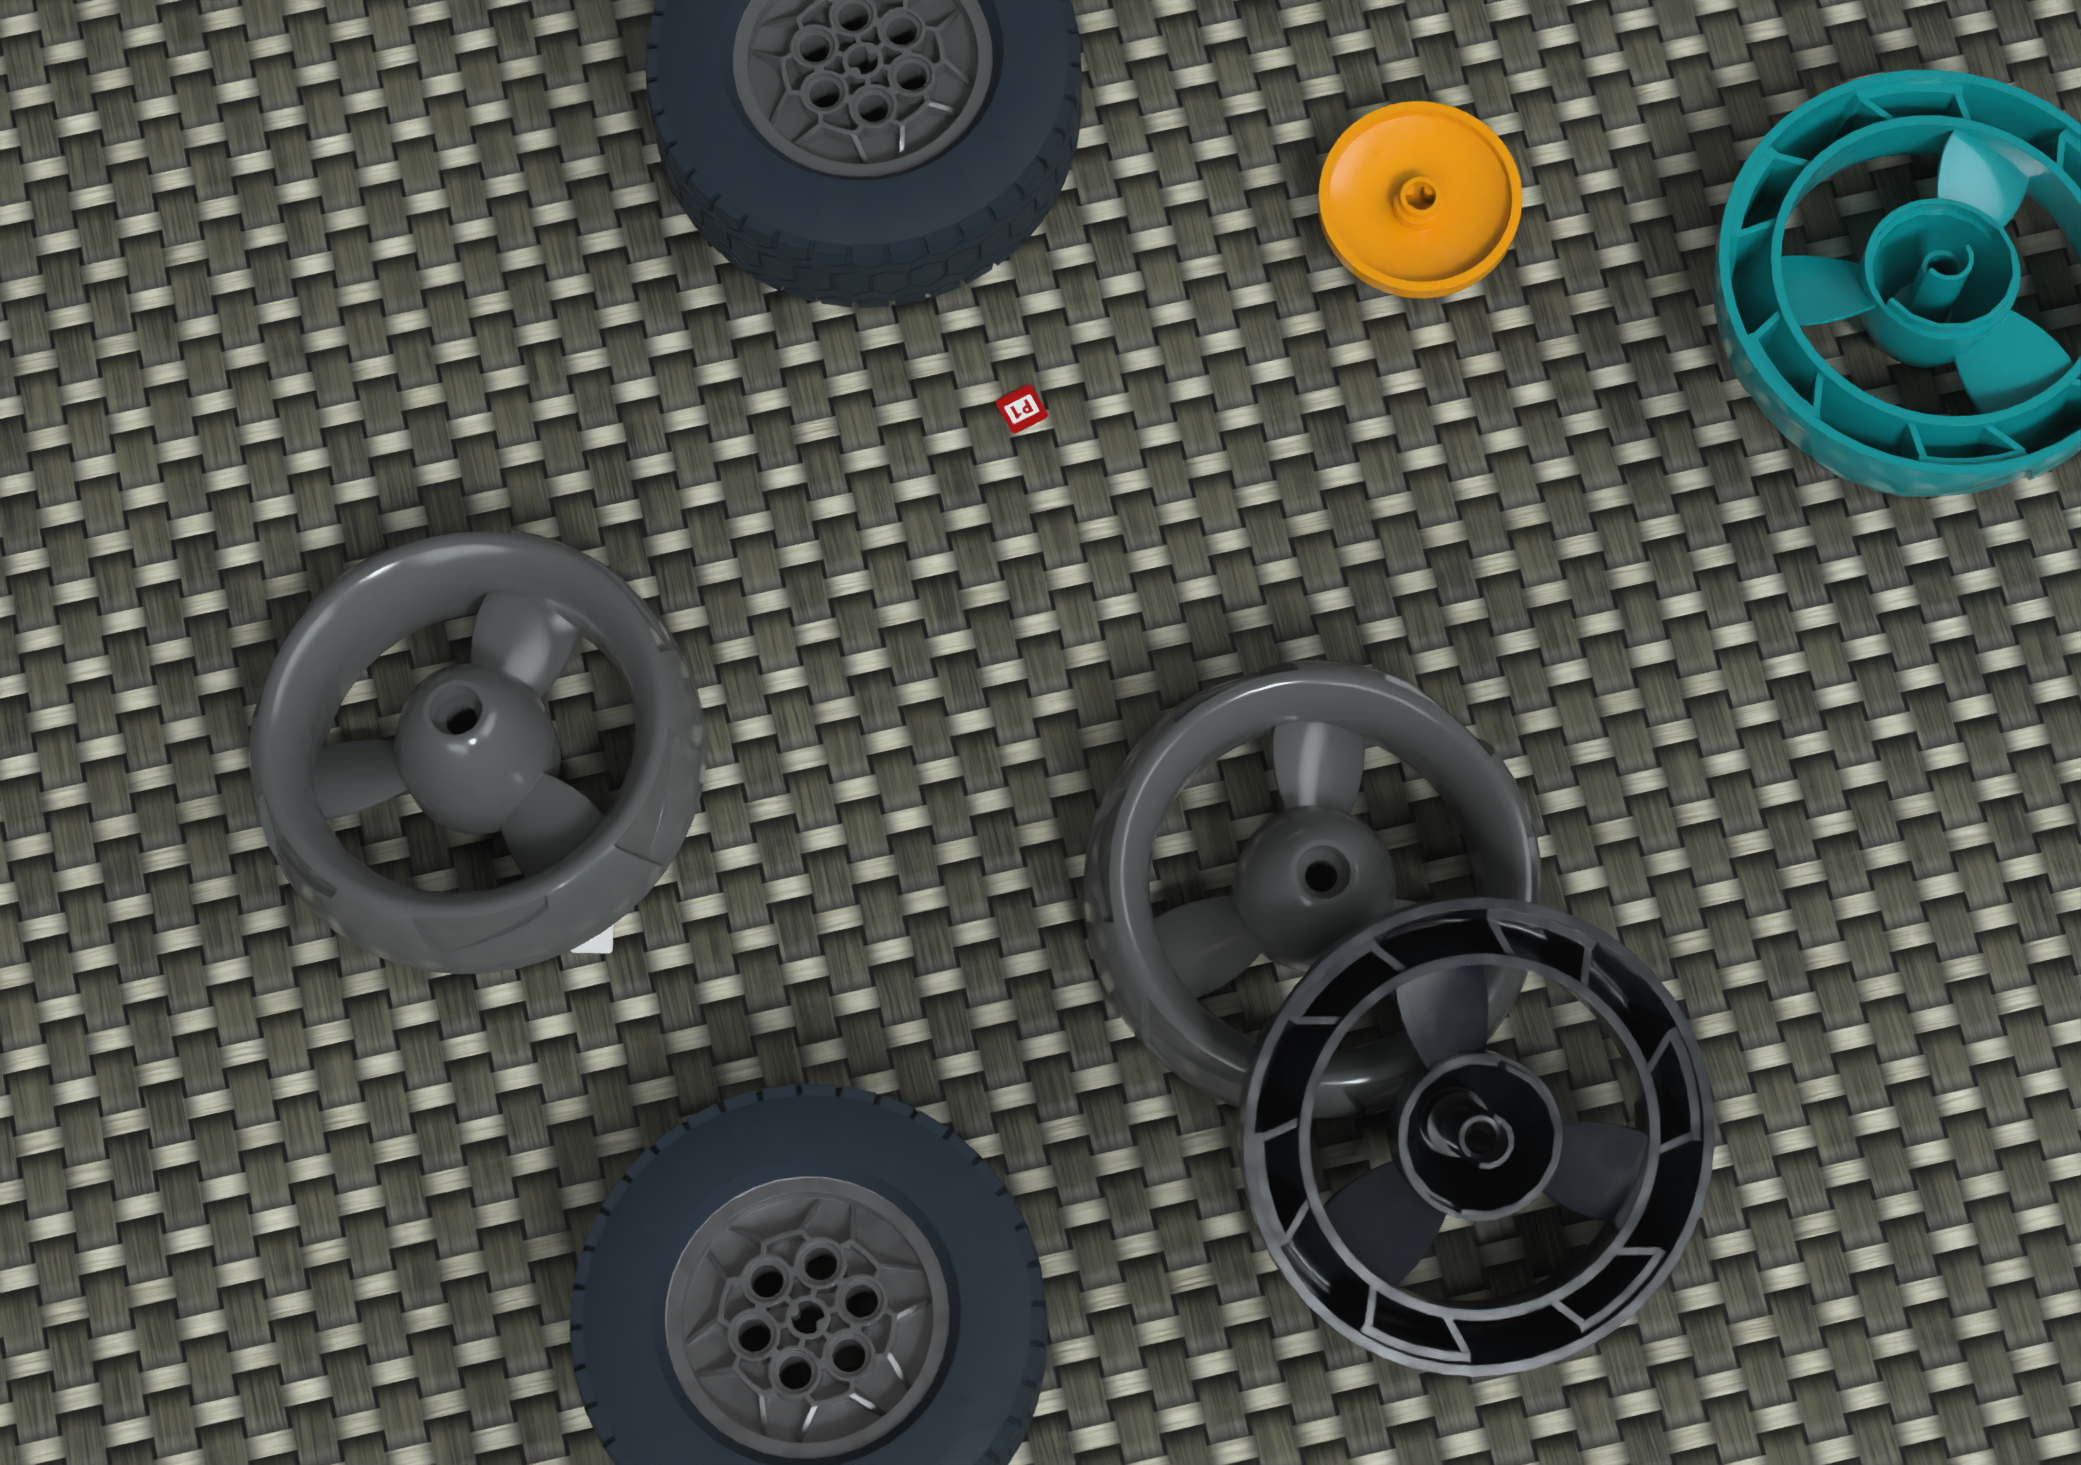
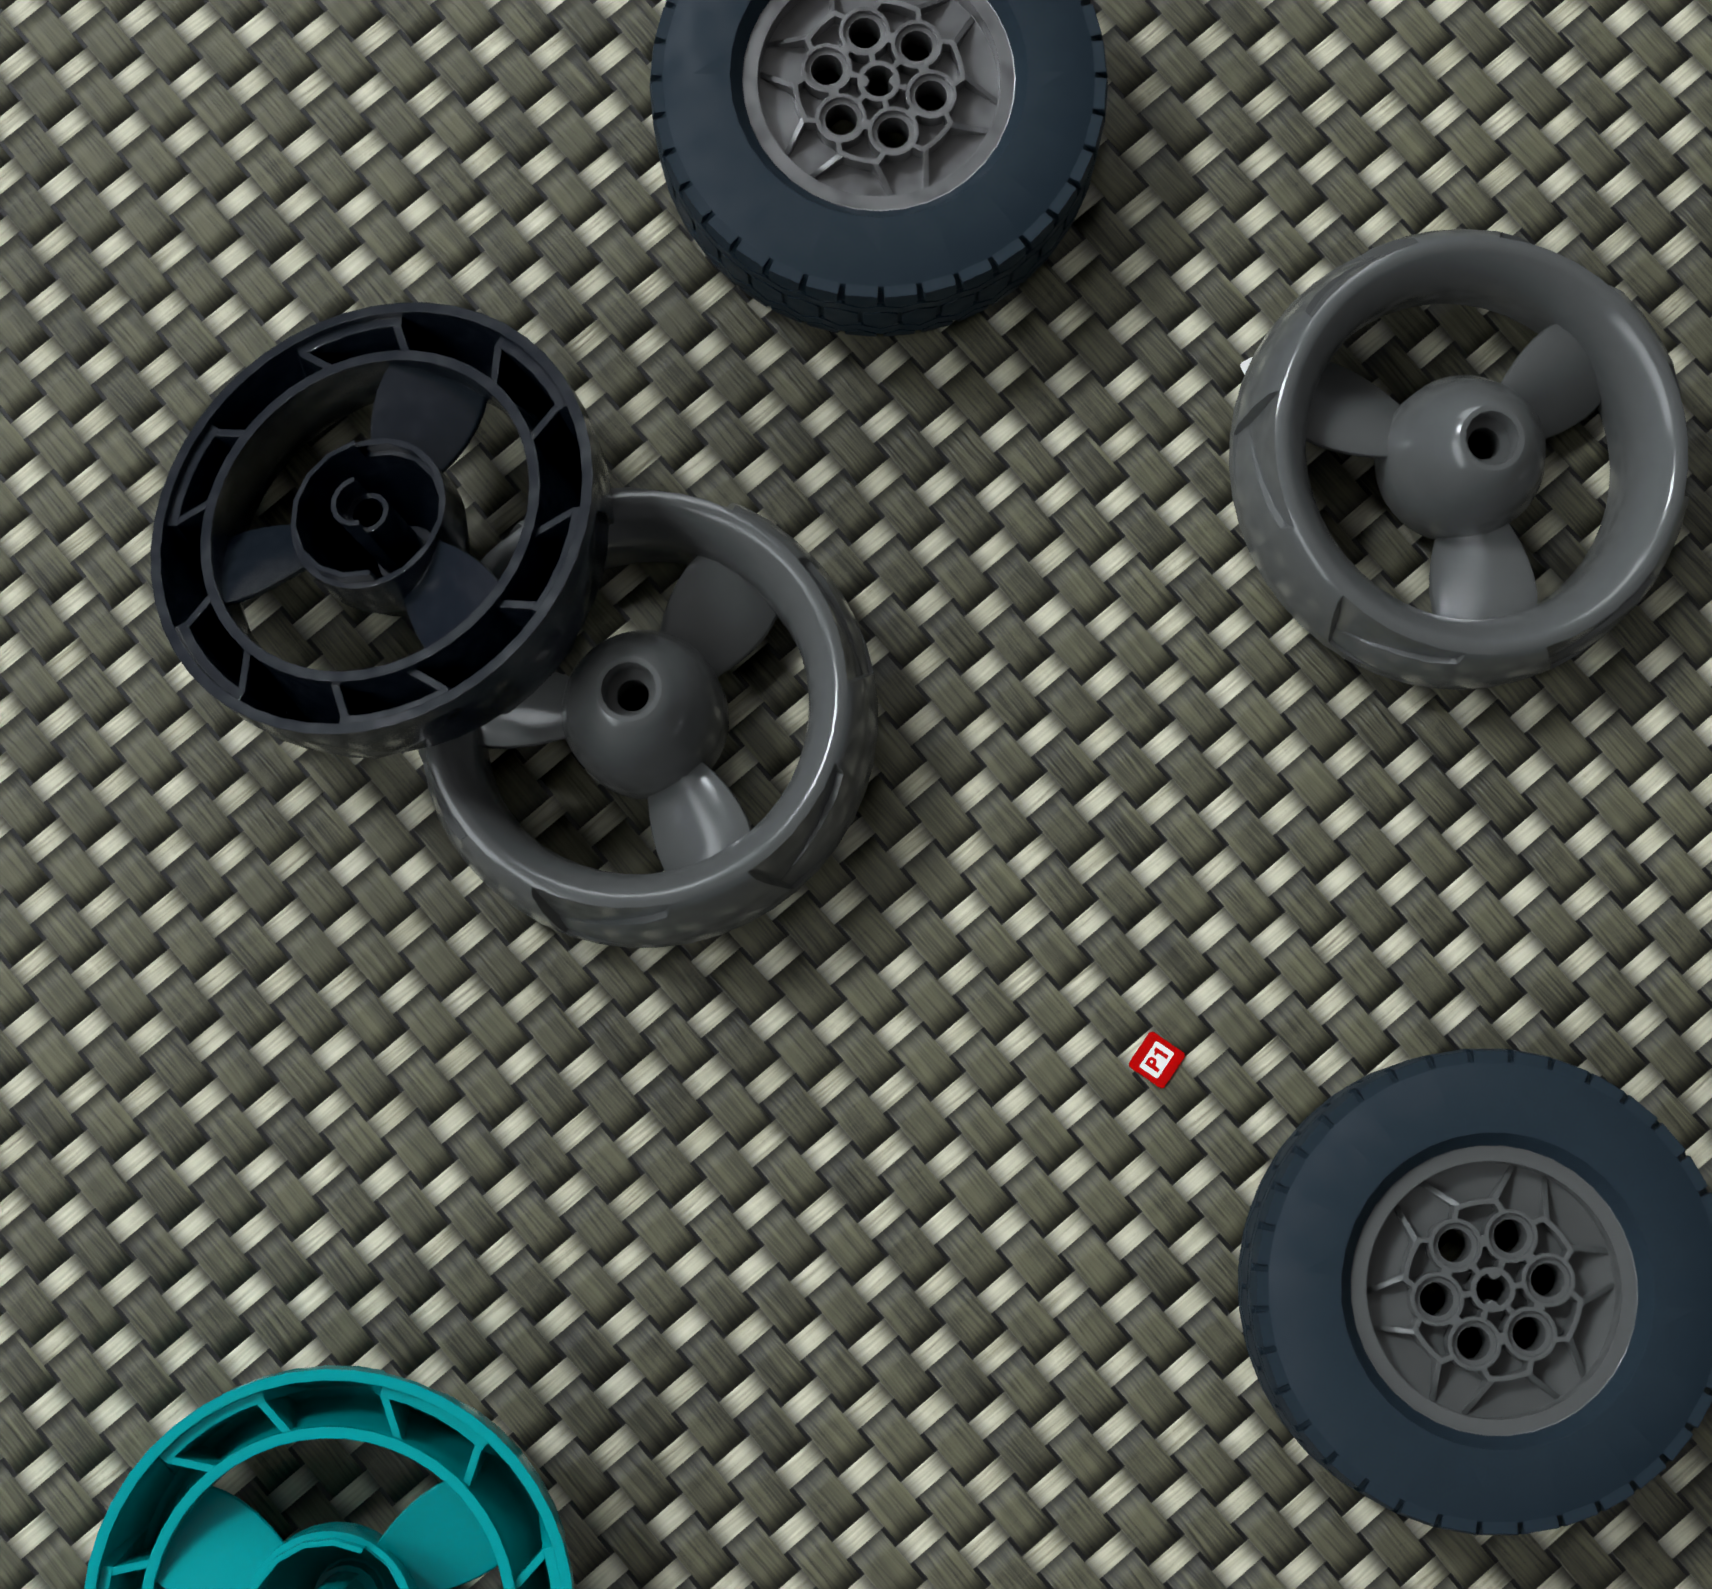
camera: 150 degrees right, 10 degrees up
light orange dish [1318,101,1522,298] -> none

